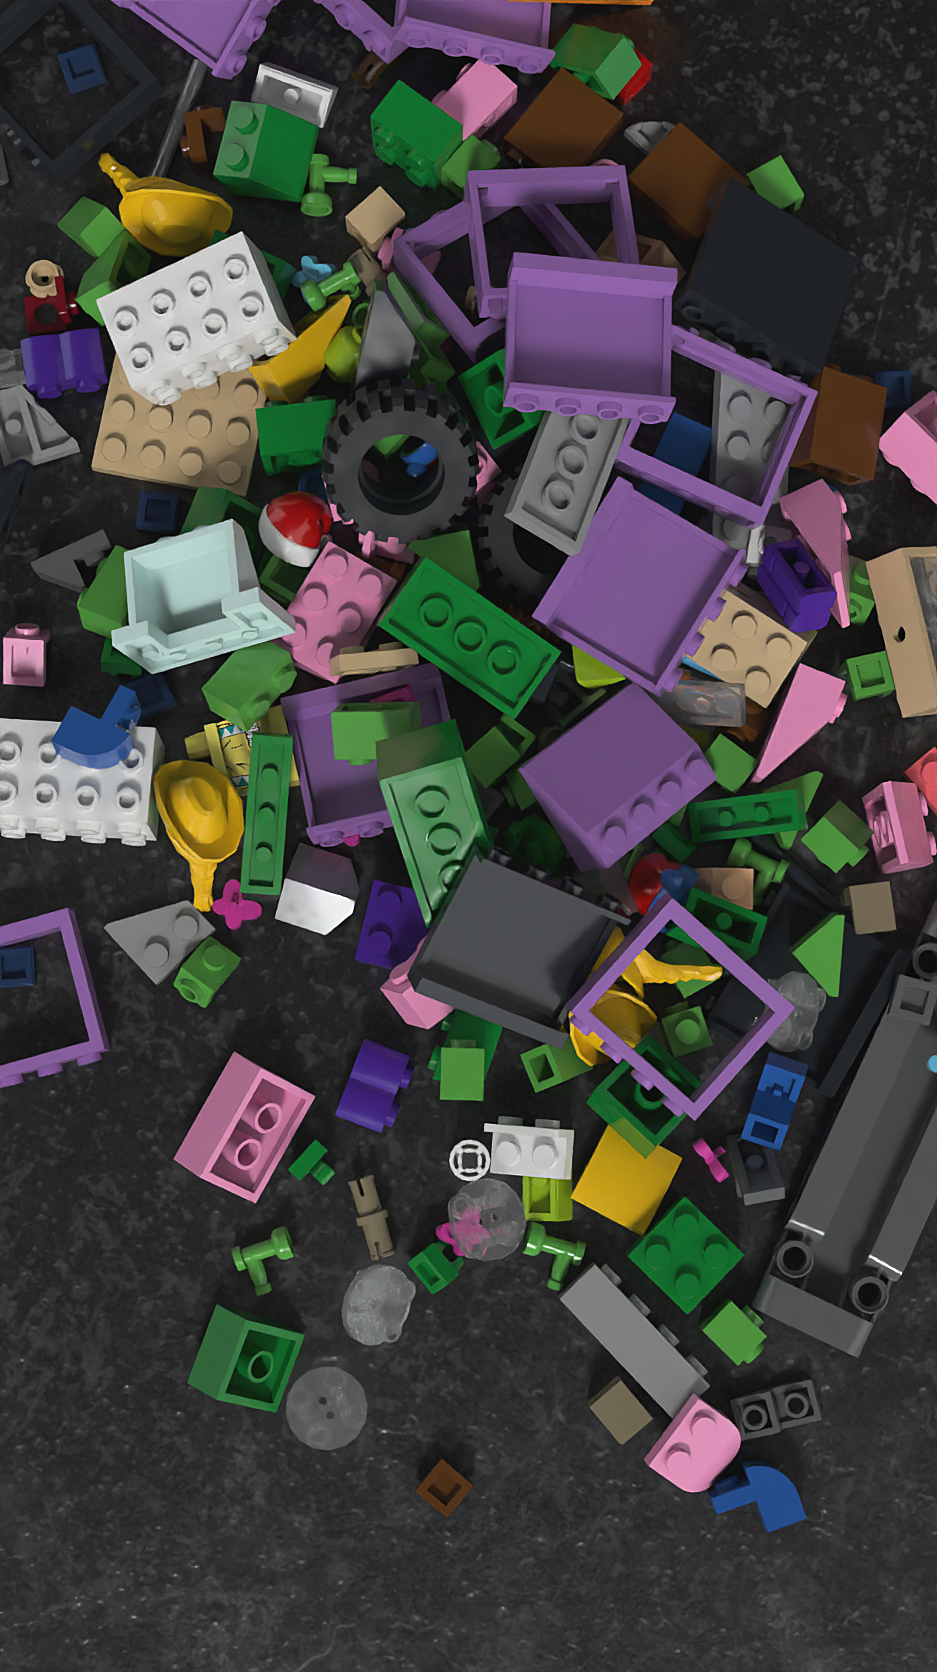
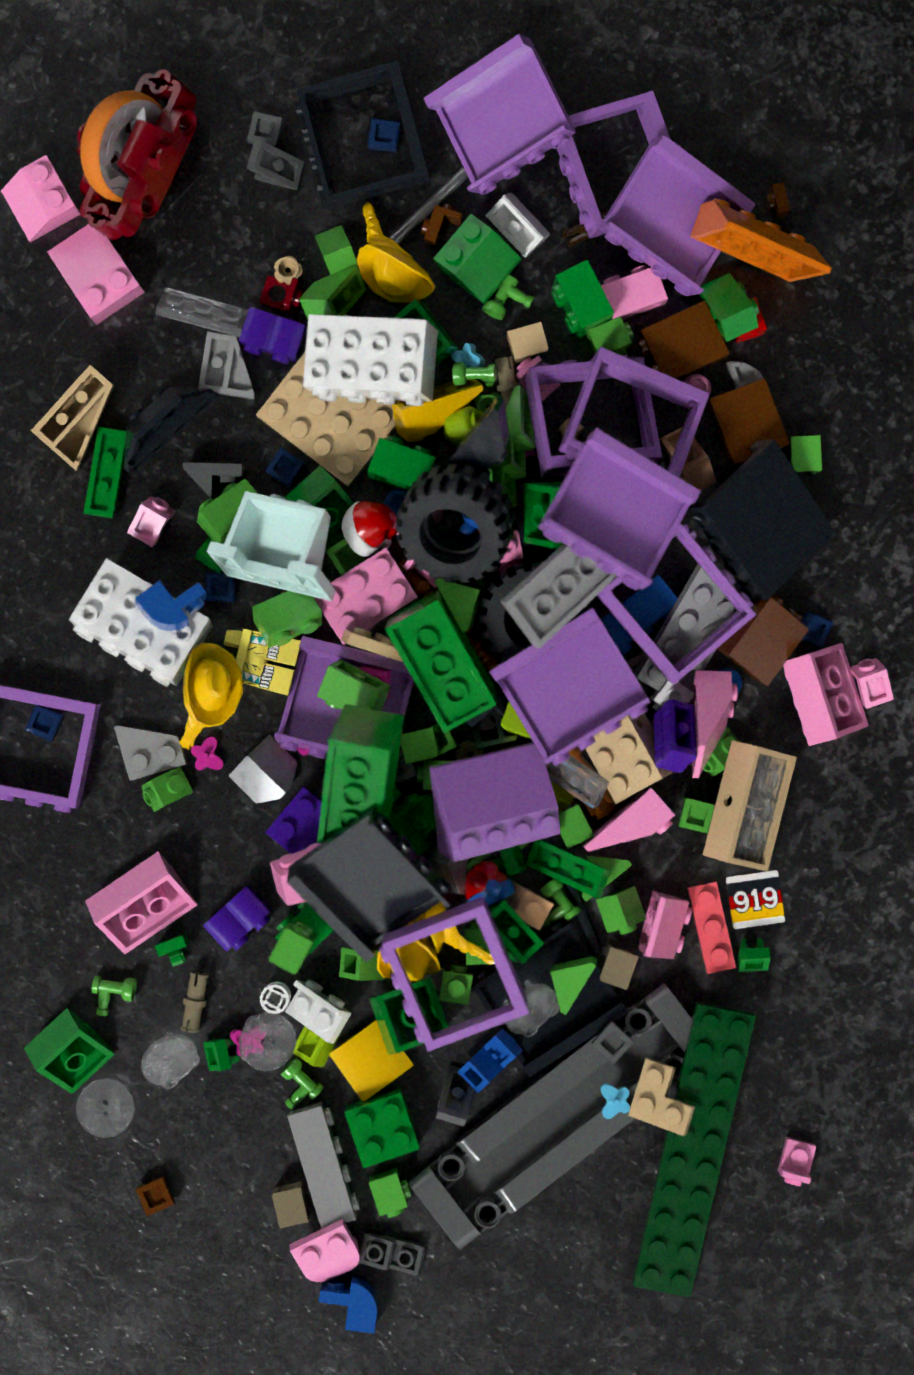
camera: 30 degrees right, 5 degrees up
green plate [240,731,293,895] -> none
dark pink piece [691,1137,729,1183] -> none

